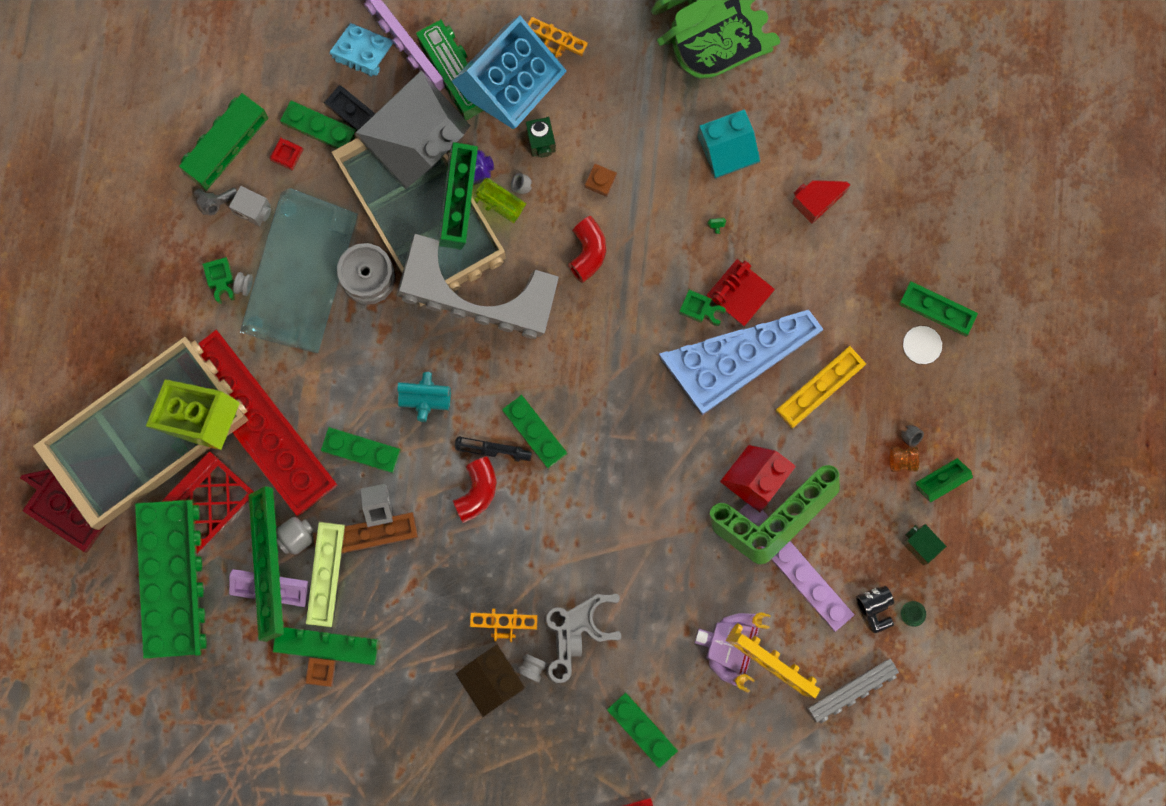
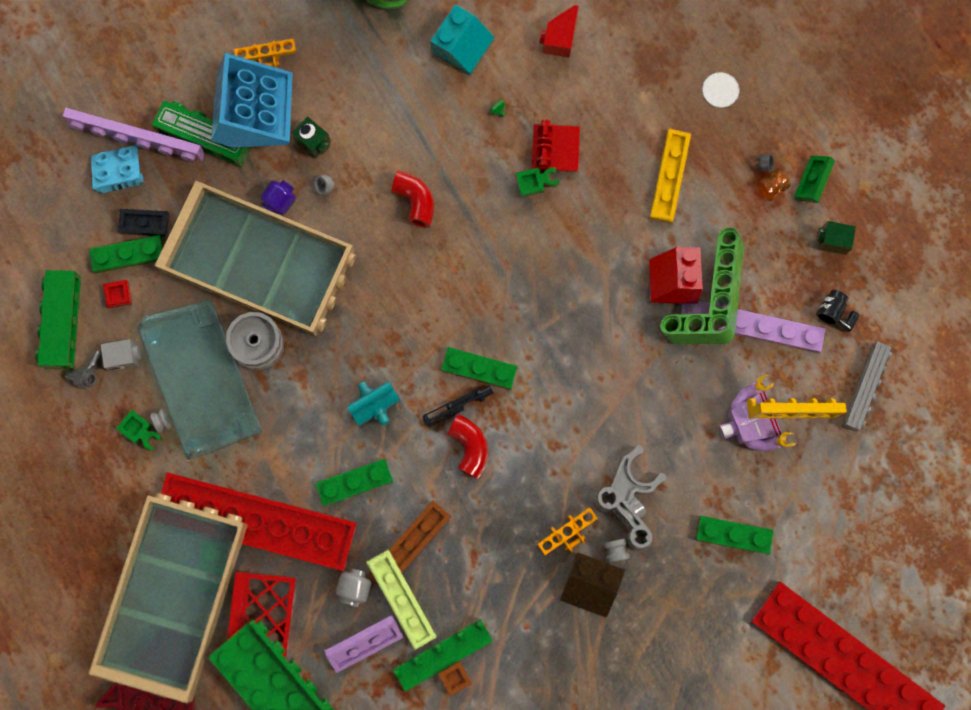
camera: 35 degrees left, 0 degrees up
lime slope [146,379,240,450] -> none
green plate [249,486,284,642] -> none
dark grey slope [355,71,471,189] -> none
light grey brick [361,484,393,527] -> none
light grey arch [396,234,559,339] -> none
green brick [438,142,478,250] -> none
clear neon green plate [474,178,527,223] -> none
dark orange plate [585,164,617,197] -> none
light blue wing [658,310,823,415] -> none
green plate [899,281,978,337] -> none
clear green plate [900,601,926,627] -> none

